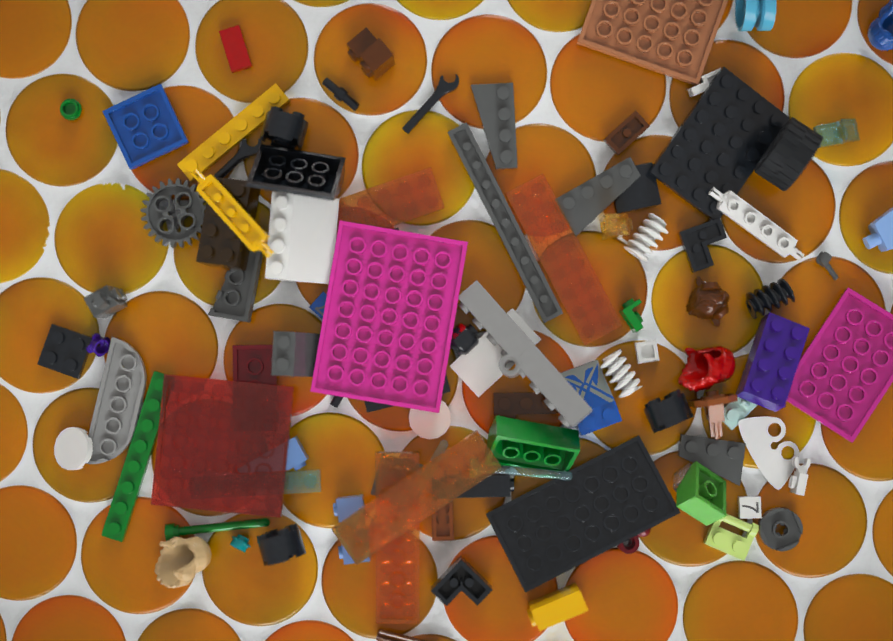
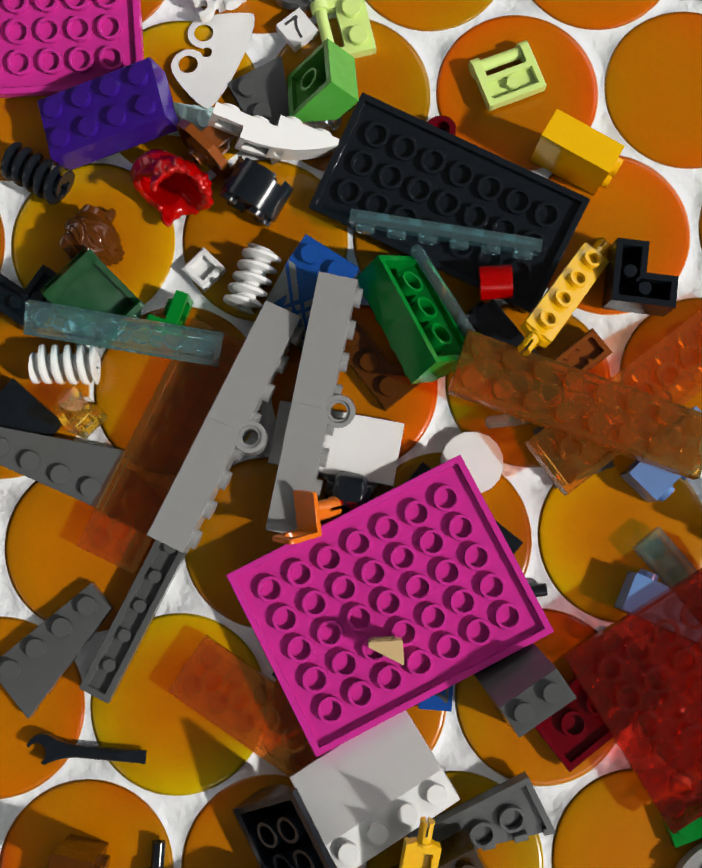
camera: 120 degrees left, 5 degrees down
none -> clear light blue plate [23,300,224,367]
none -> dark green panel [39,246,145,349]
none -> light grey hinge [147,300,305,553]
none -> white slope [208,102,340,160]
none -> orange bracket [272,489,342,545]
none -> clear light blue plate [349,209,543,260]
none -> tan slope [368,636,404,665]
none -> yellowish green plate [468,40,547,112]
none -> red brick [478,264,513,300]
none -> yellow plate [517,237,610,356]

